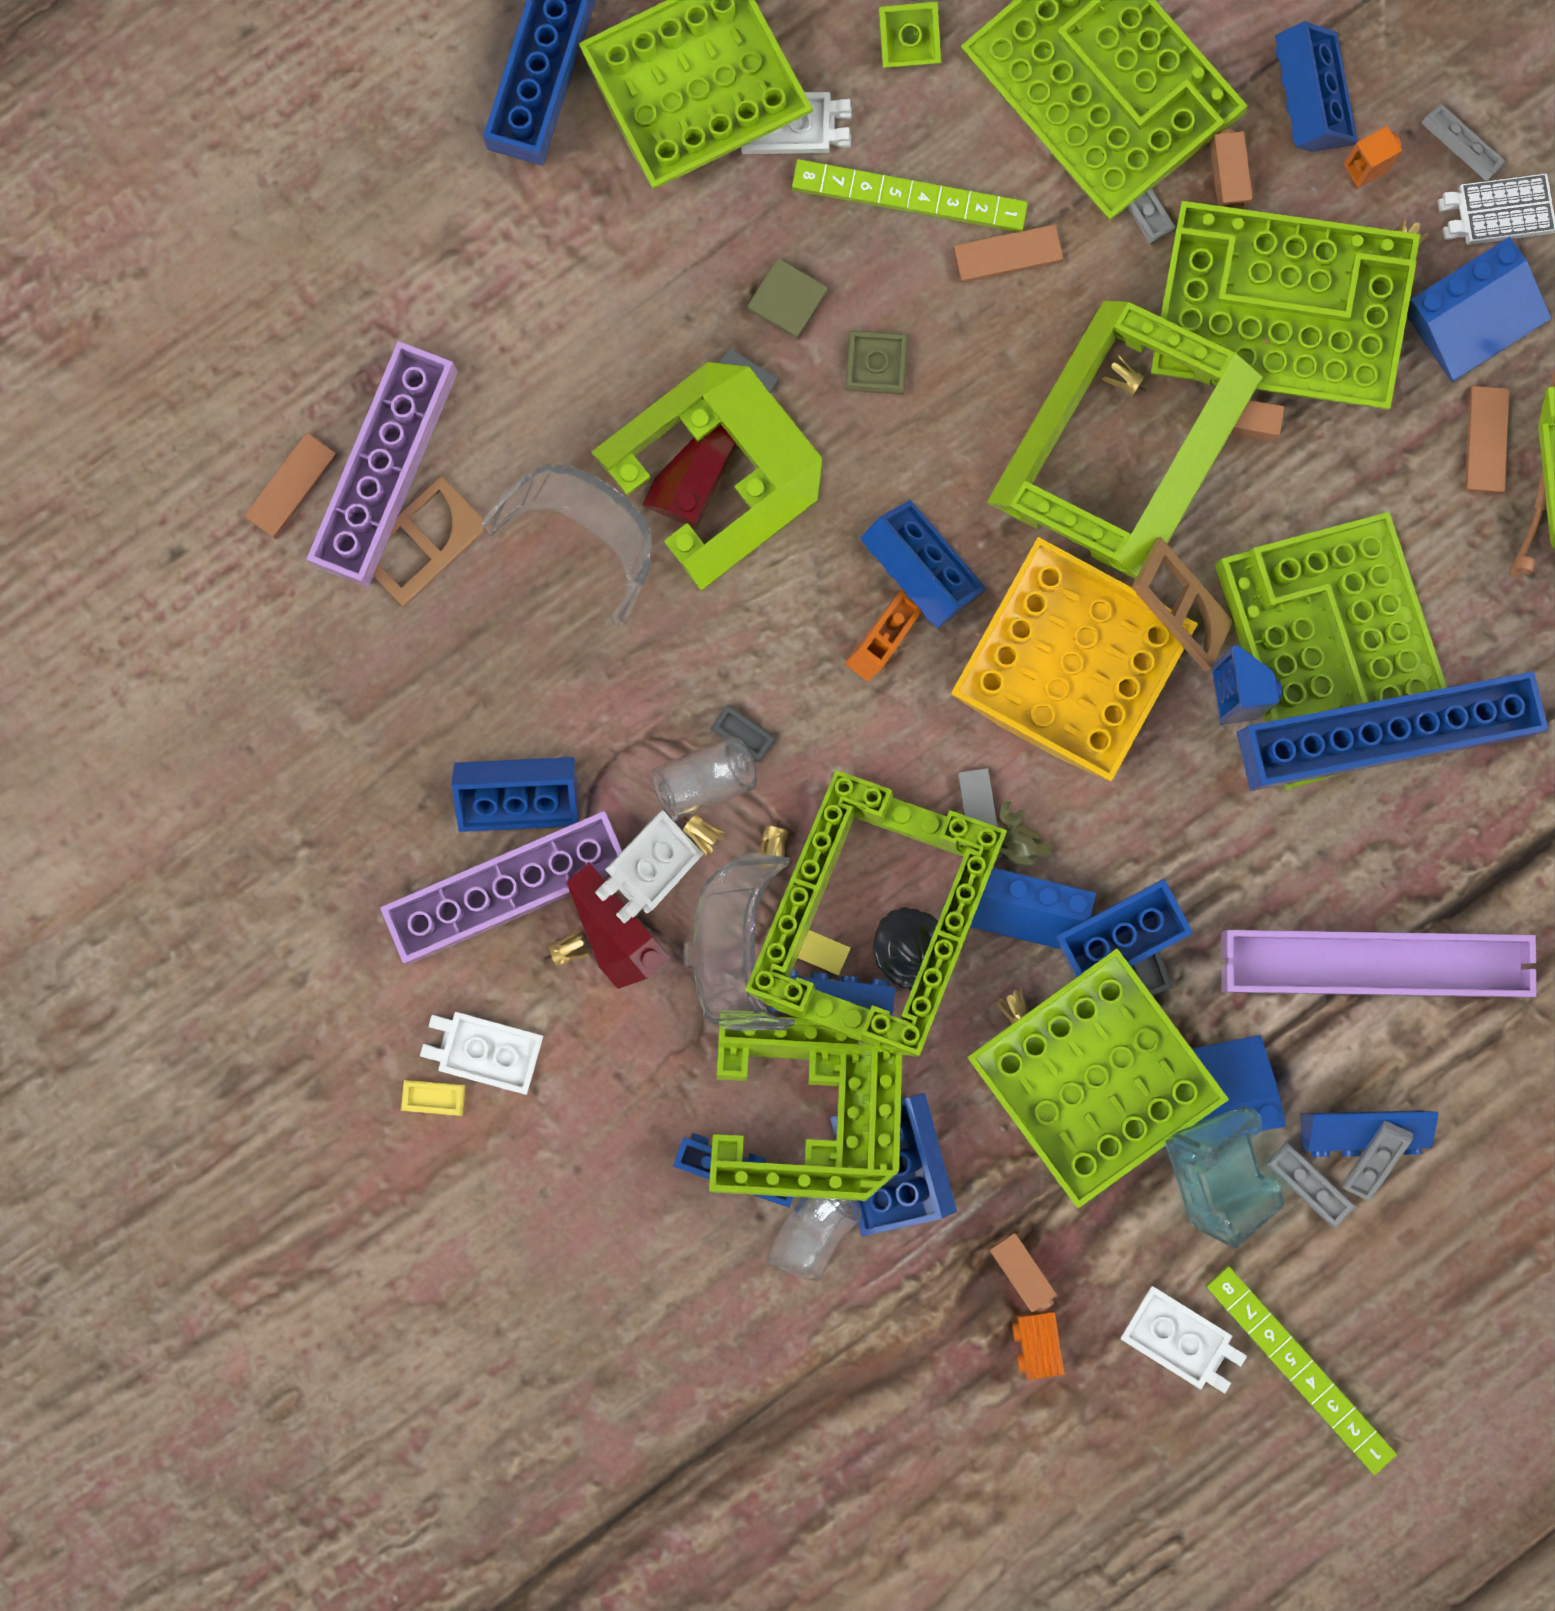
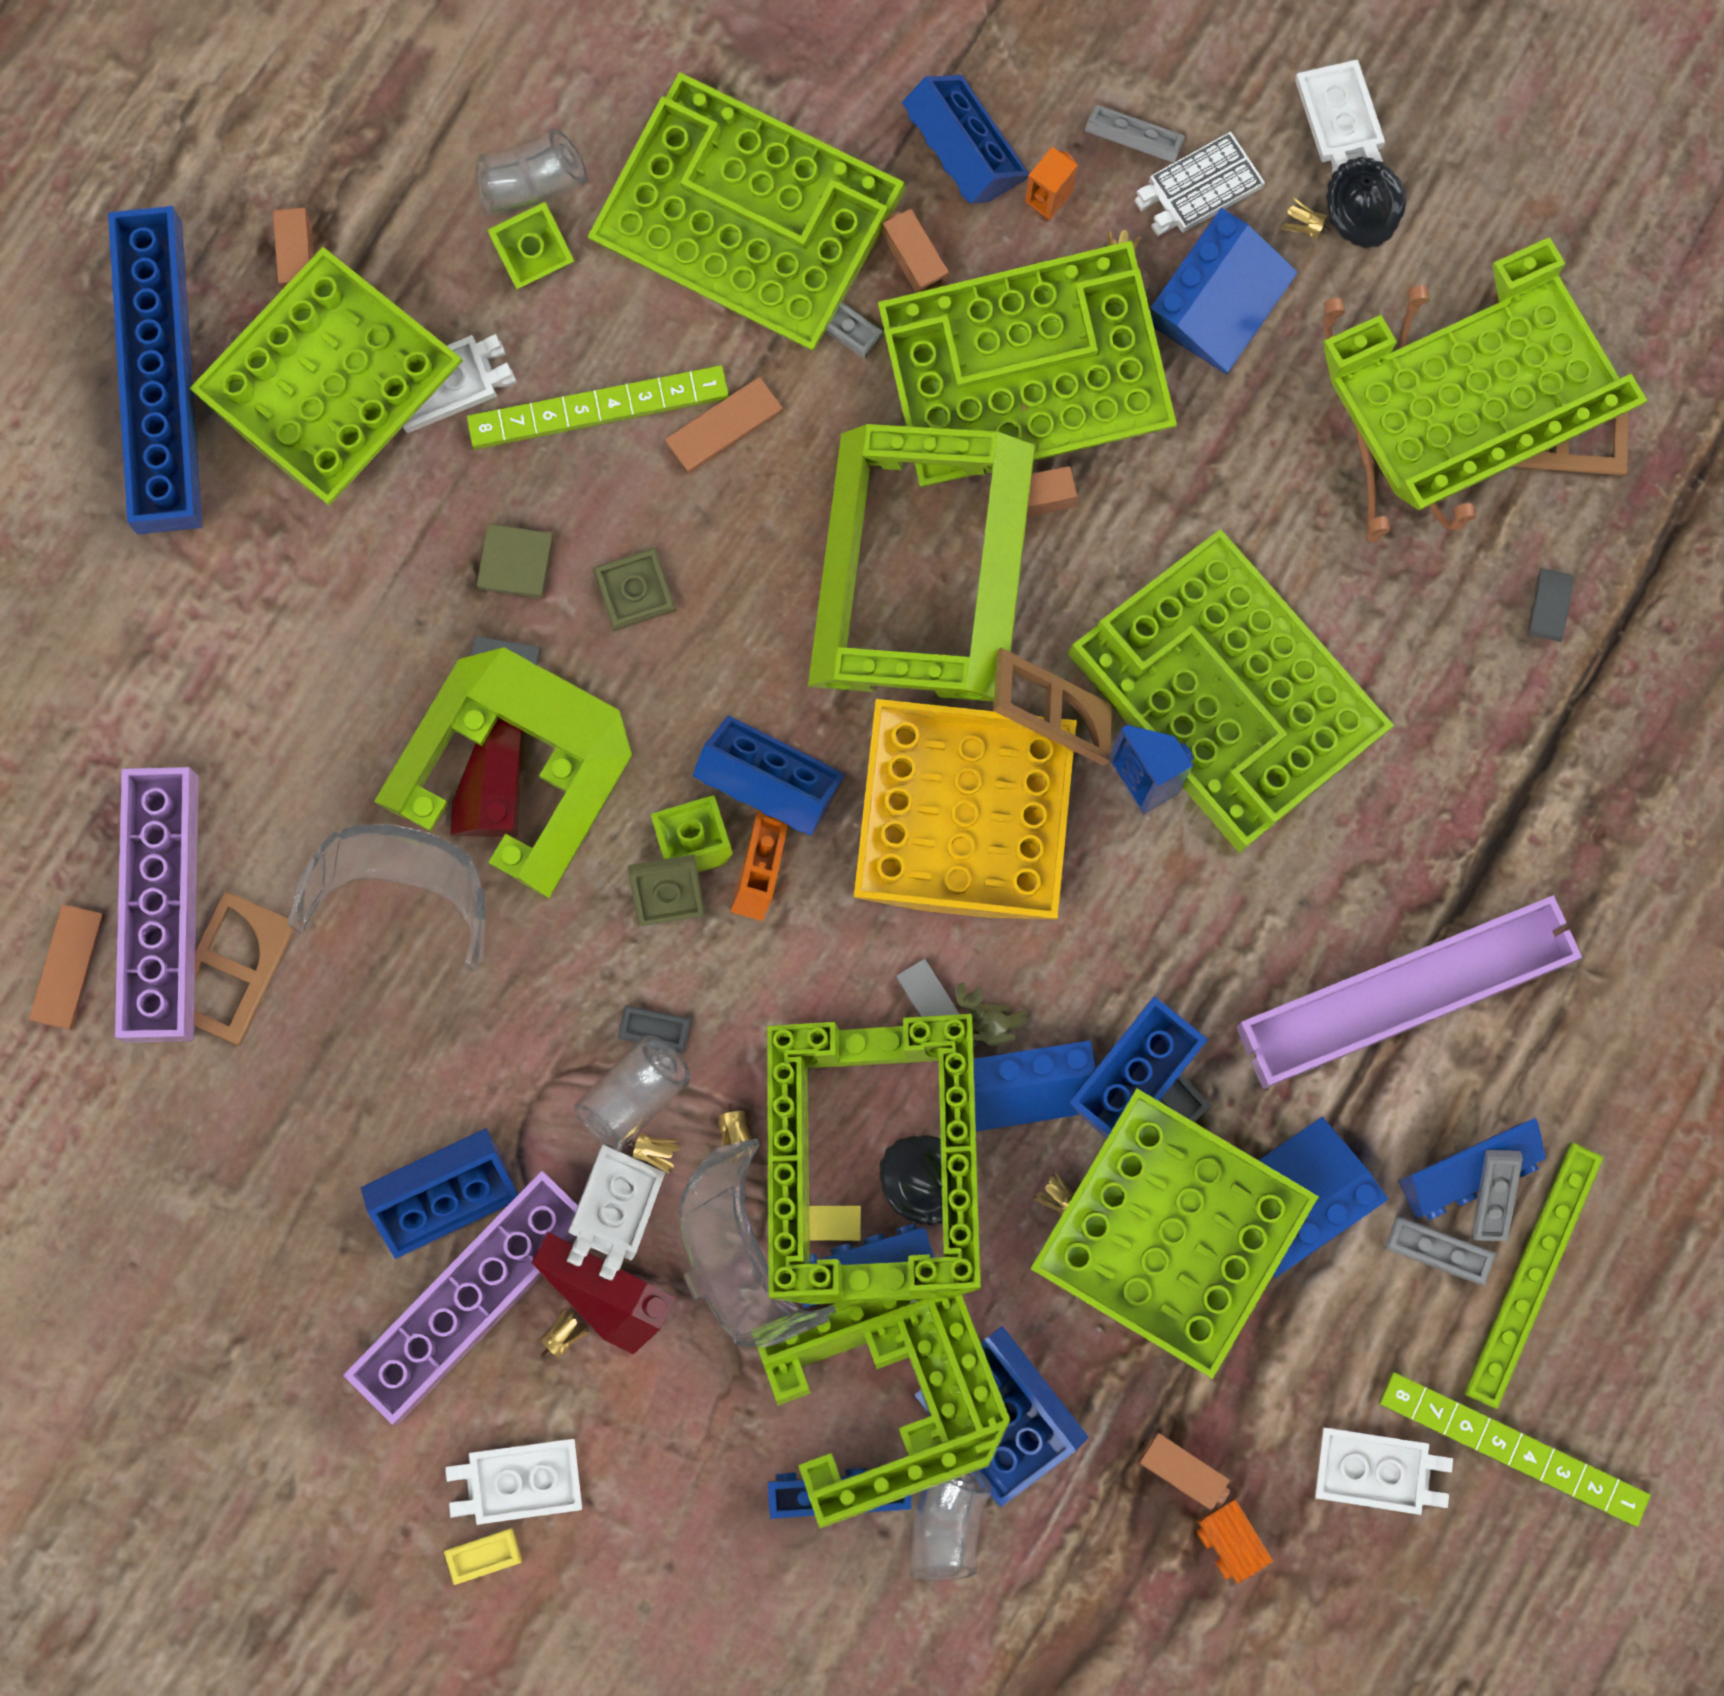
camera: 30 degrees left, 5 degrees down
pearl gold piece [1102,354,1146,396] -> none
clear light blue windscreen [1165,1106,1285,1249] -> none
blue brick [1236,671,1548,791] -> none
nougat piece [1465,386,1510,494] -> none
none -> olive tile [627,854,706,927]
none -> lime slope [650,795,733,873]
none -> lime tile [1463,1142,1604,1409]

